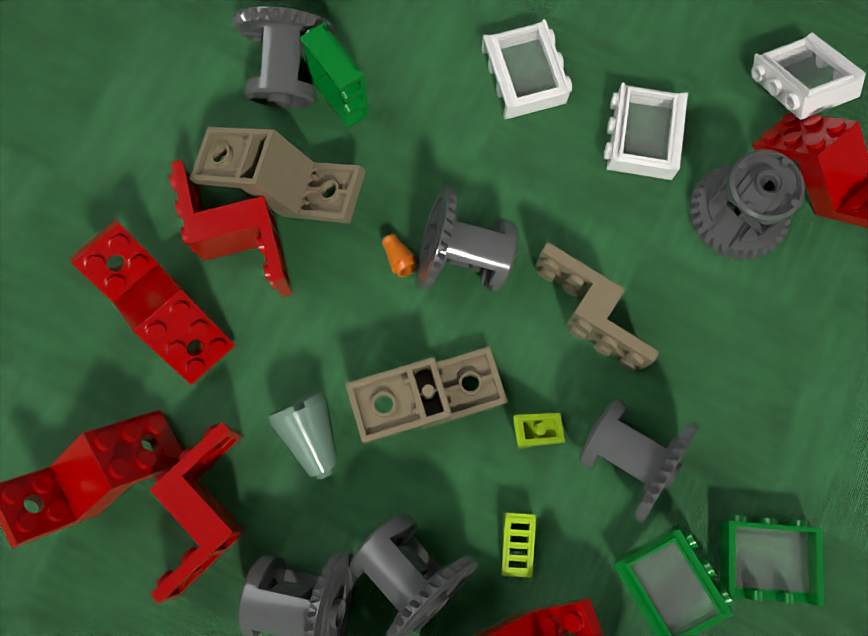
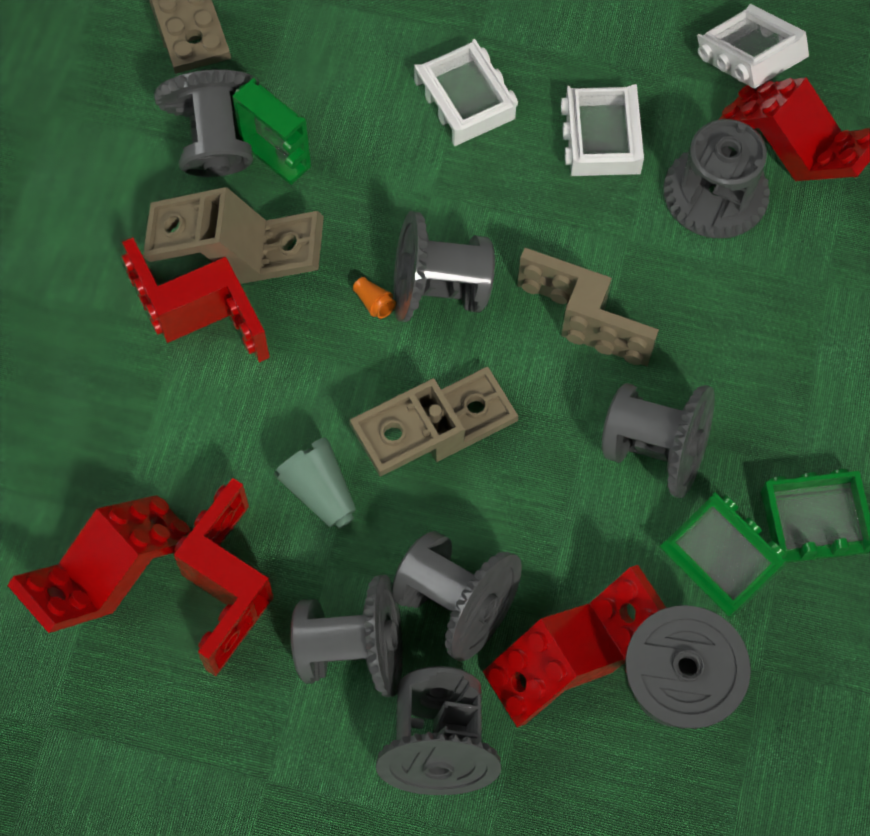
camera: 10 degrees left, 10 degrees down
red bracket [68,219,236,385] -> none
lime slope [501,513,536,578] -> none
lime slope [513,413,565,449] -> none

